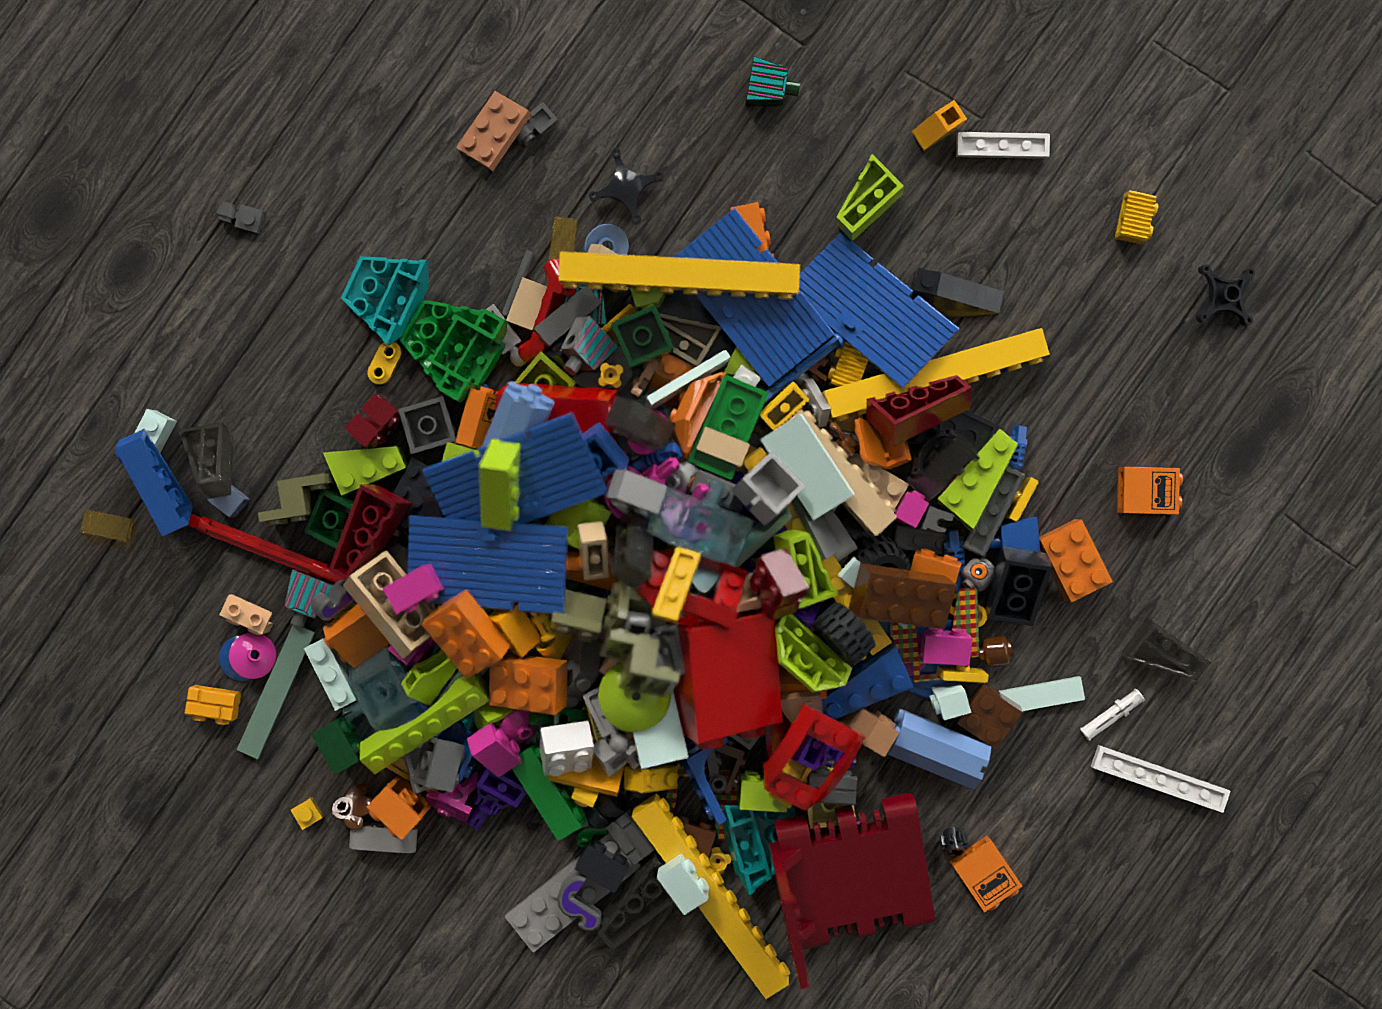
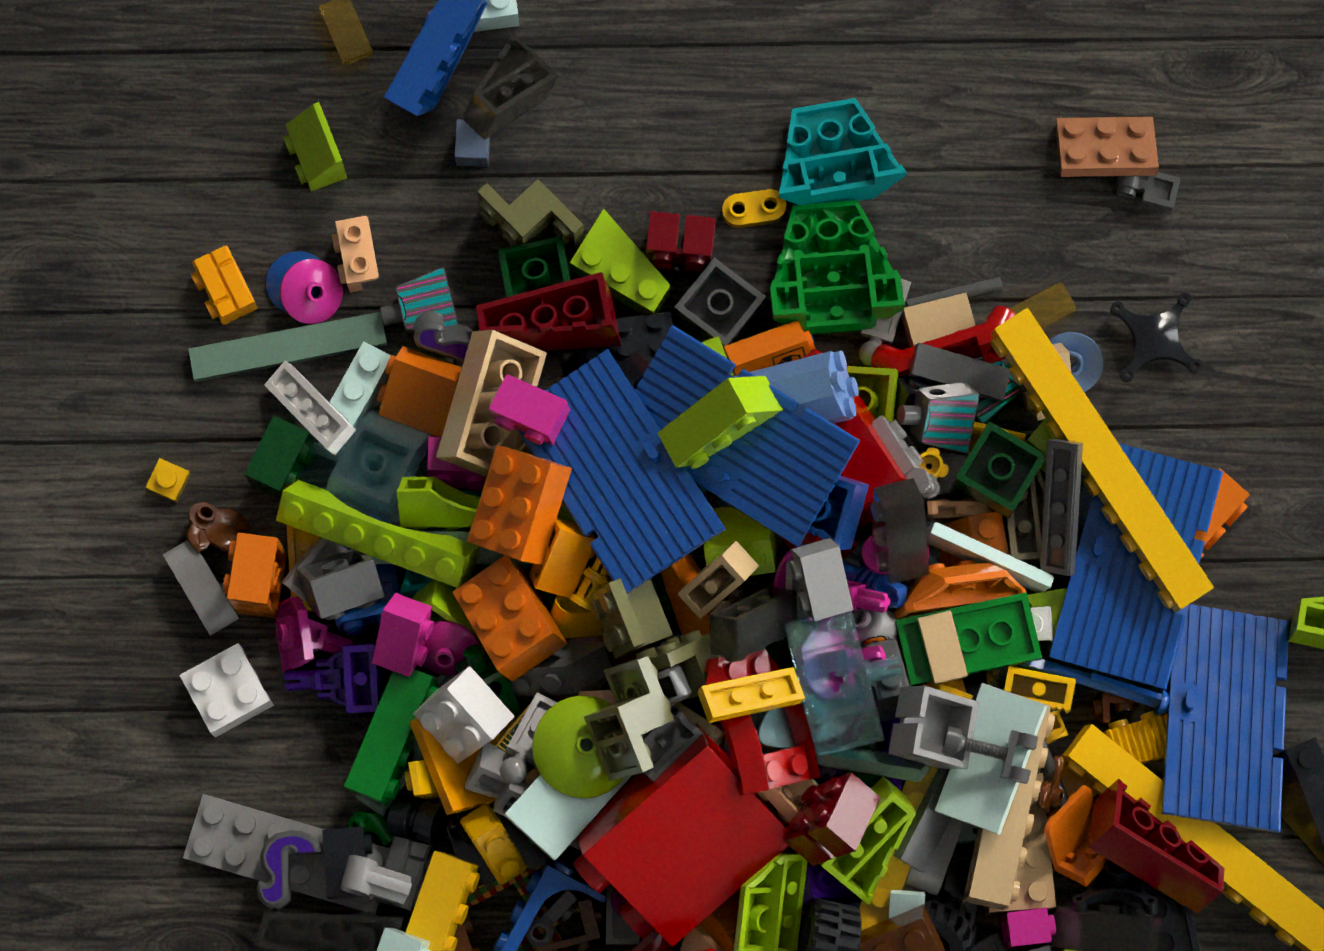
camera: 50 degrees right, 10 degrees down
red piece [188,514,343,583] -> none
light grey plate [793,372,831,427] -> none
none -> white brick [180,643,274,738]
none -> white plate [265,360,356,455]
none -> lime slope [283,102,347,192]
none -> light grey piece [340,855,412,905]
none -> light grey hinge [872,415,940,499]
none -> dark grey bar [942,726,1038,784]
none -> dark grey tile [1040,438,1083,576]

